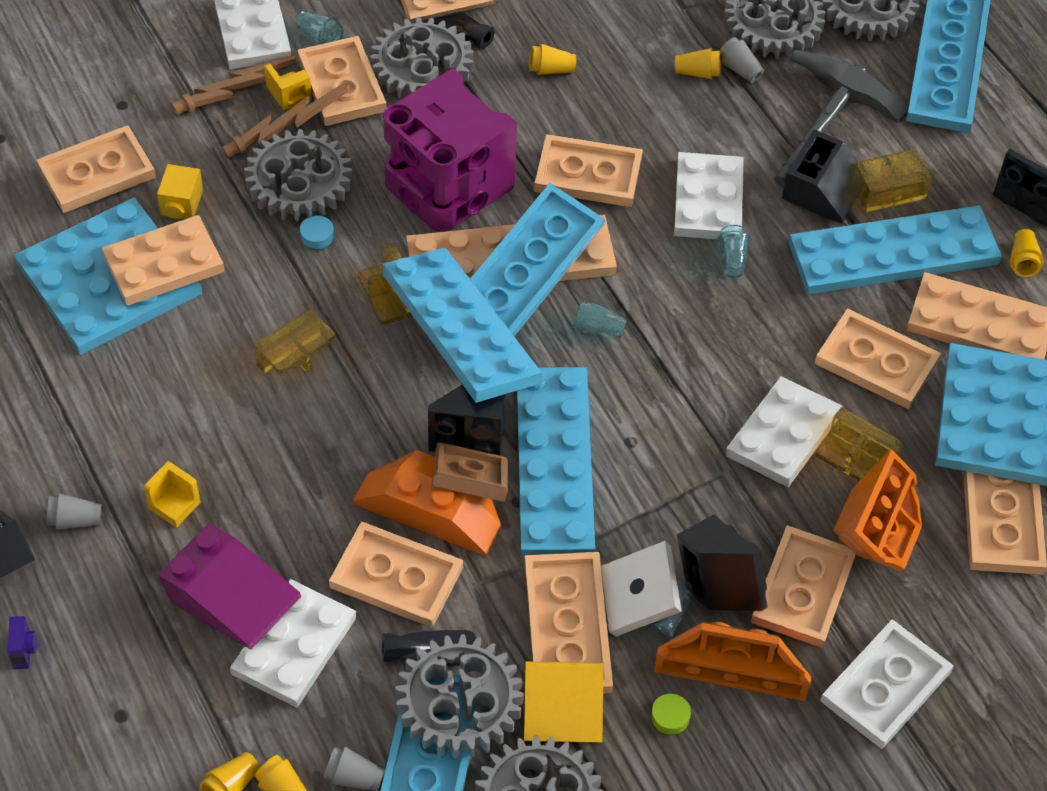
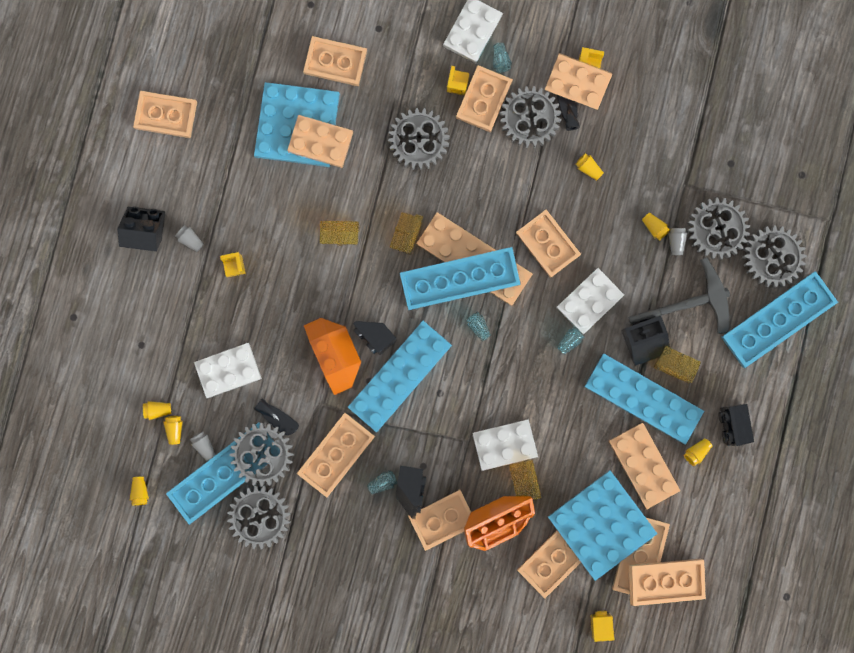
camera: 45 degrees right, 30 degrees up
dark purple plate [7,616,37,669] -> none
yellow brick [157,164,203,219] -> none
magenta slope [157,523,302,650] -> none
medium nougat piece [170,55,296,115] -> none
medium nougat piece [222,83,349,158] -> none
medium azure tile [300,216,334,249] -> none
light nougat plate [329,521,463,628] -> none
magenta piece [383,68,518,232] -> none
medium azure plate [383,247,542,403] -> none
medium nougat tile [432,442,508,502] -> none
yellow tile [523,661,604,742] -> none
white tile [601,541,682,637] -> none
lime tile [651,694,691,735] -> none
orange wedge [654,622,811,701] -> none
light nougat plate [814,308,941,410] -> none
white plate [820,619,954,749] -> none

